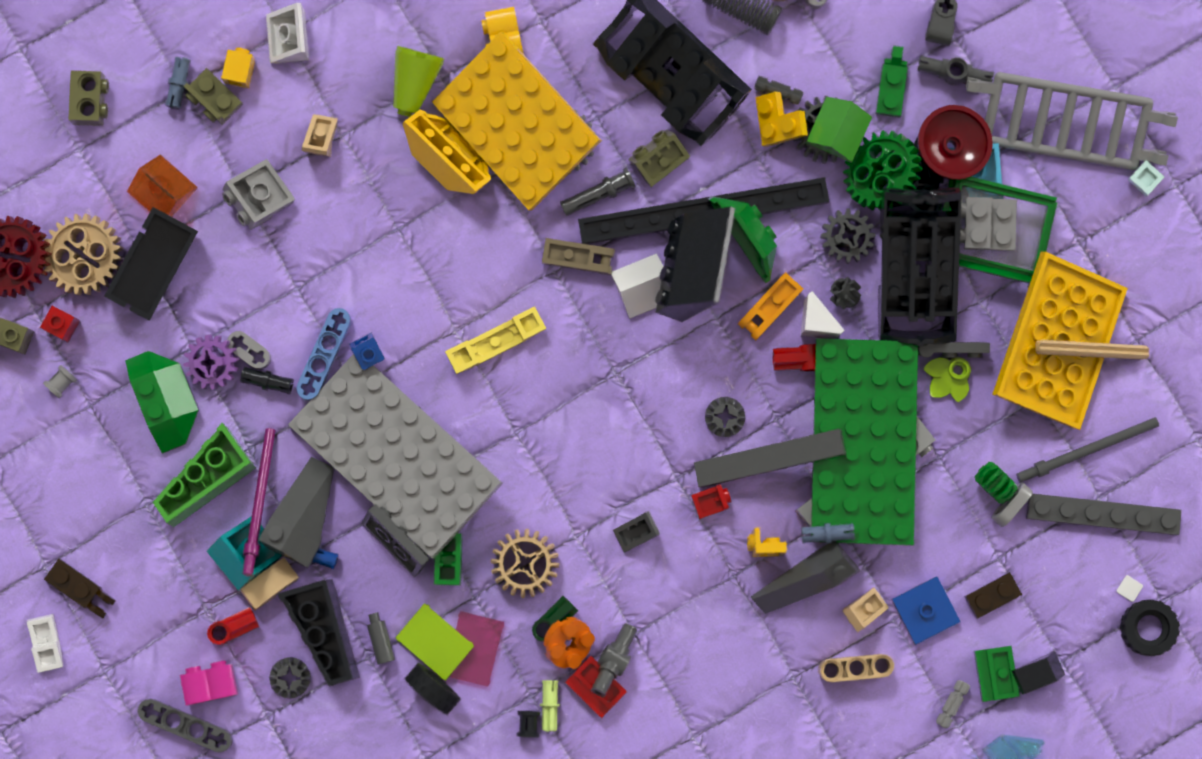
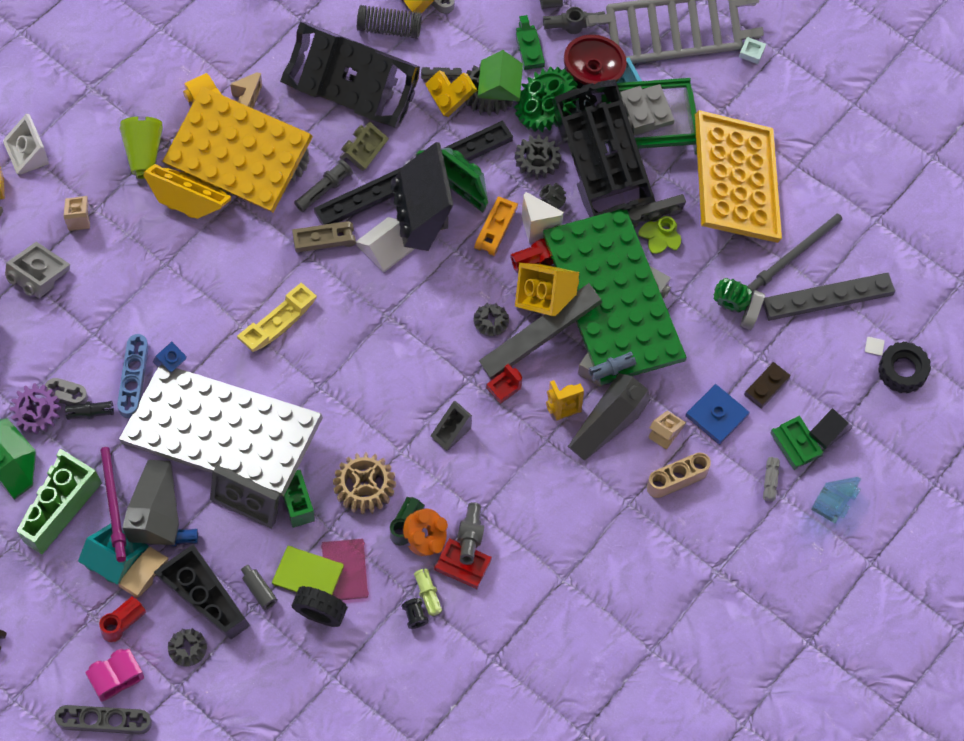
camera: 20 degrees left, 20 degrees down
tan axle [1035,340,1149,360] -> none
none -> tan slope [230,72,263,108]
none -> yellow slope [515,263,579,316]

